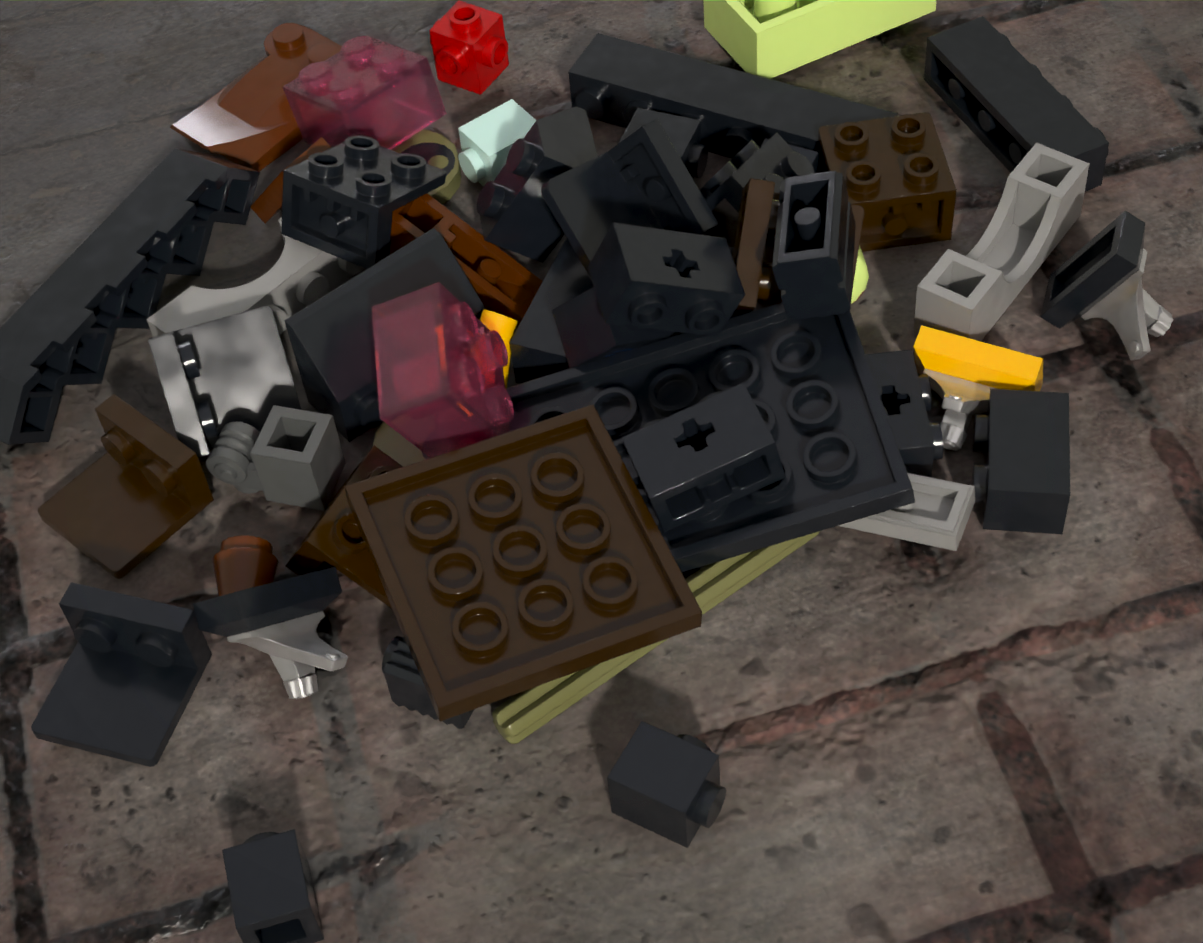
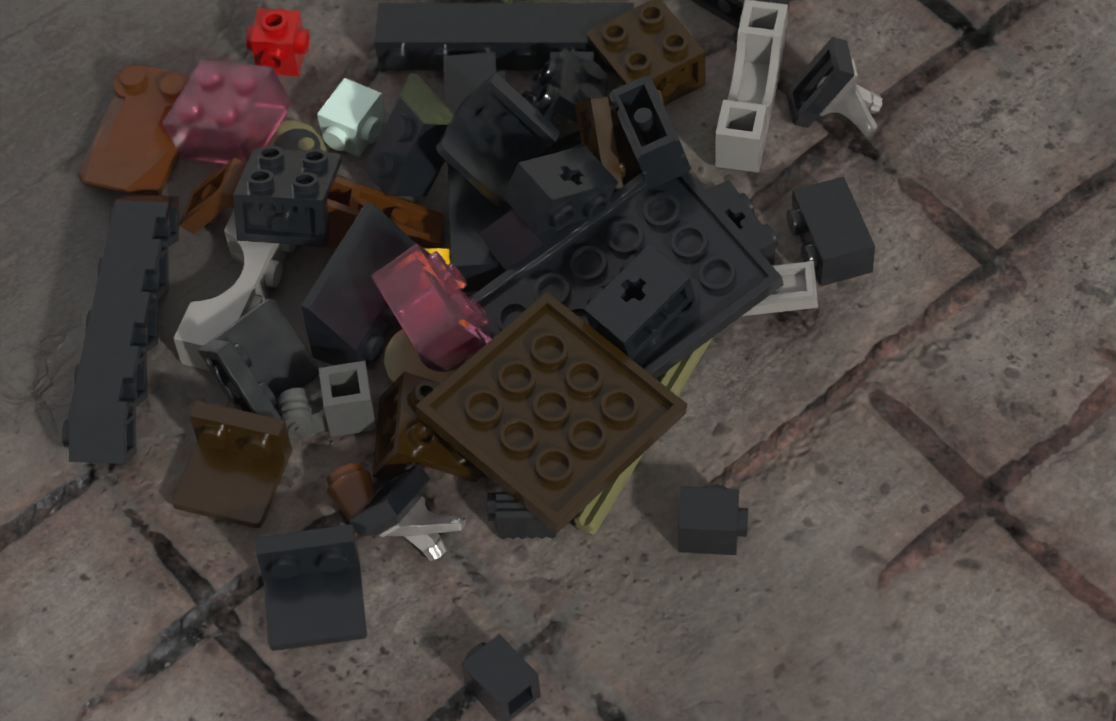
camera: 25 degrees left, 5 degrees up
yellow piece [913,325,1043,451] -> none

